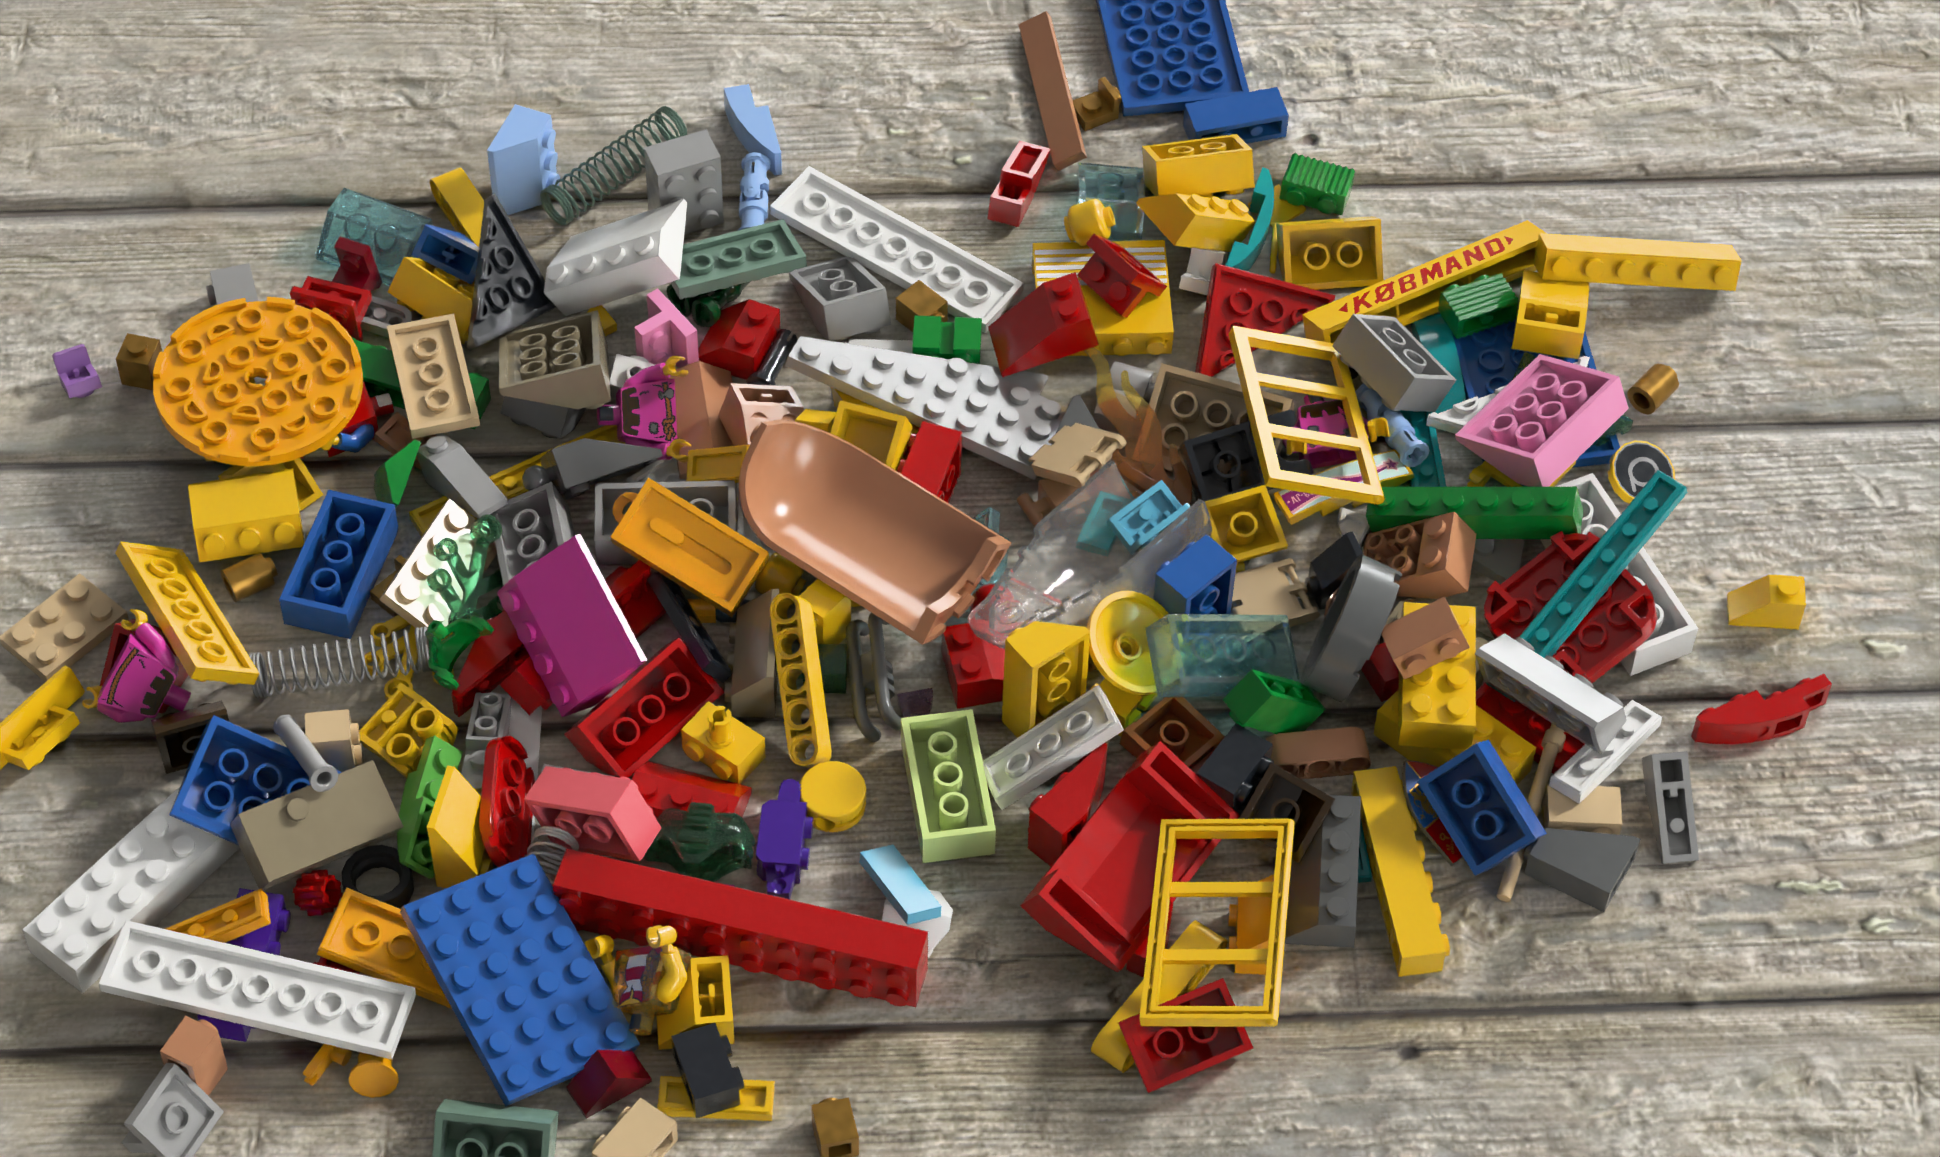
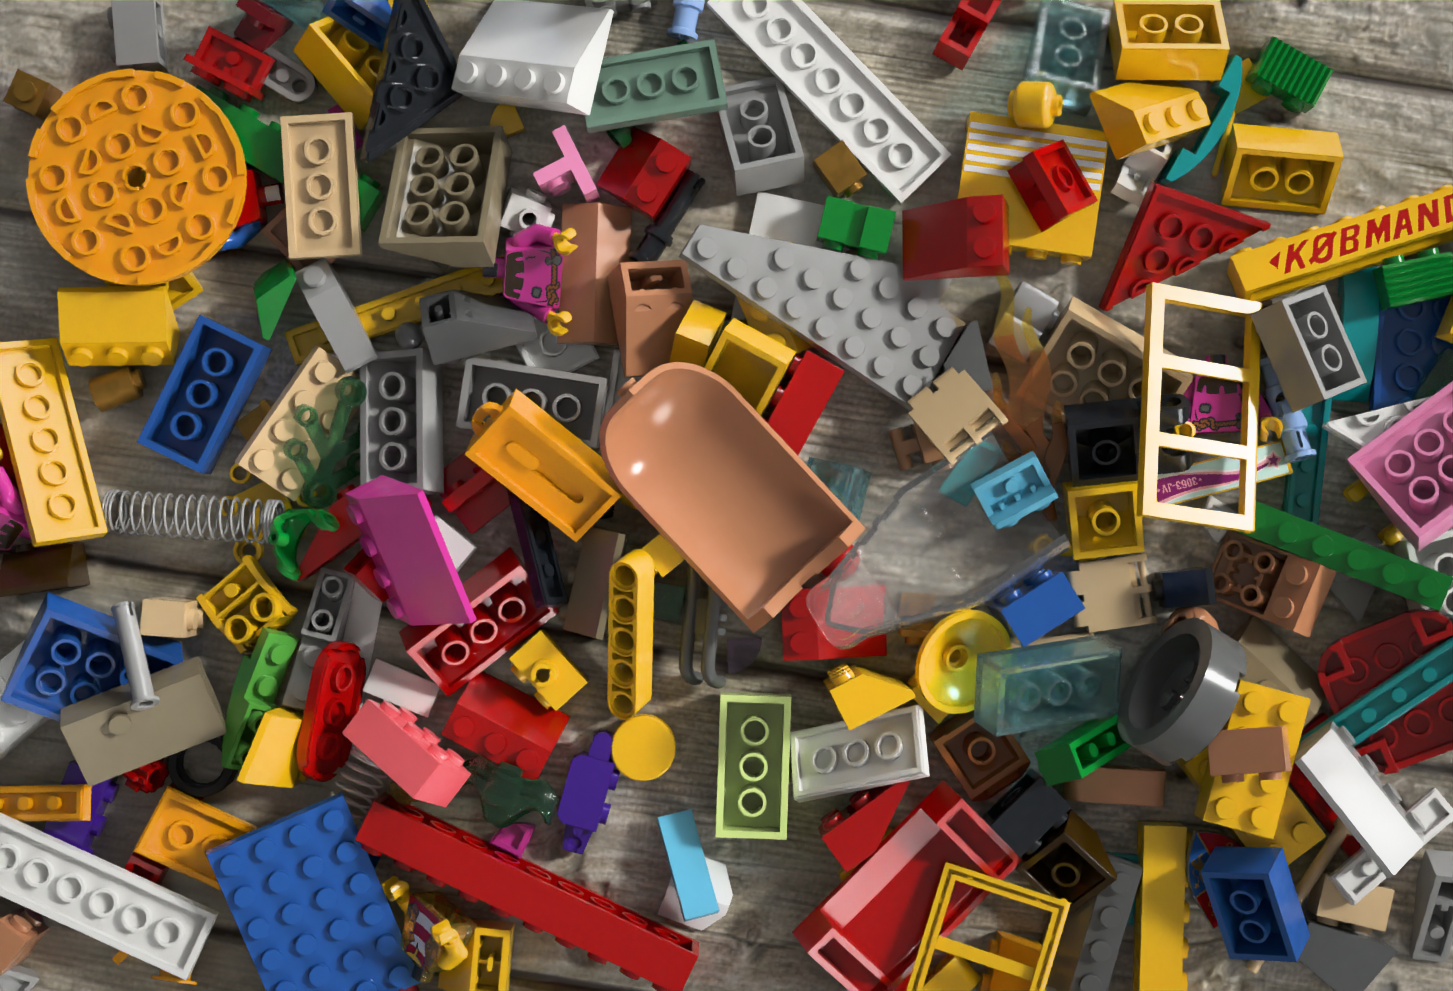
camera: 10 degrees right, 35 degrees up
yellow tile [686,445,750,483] -> none

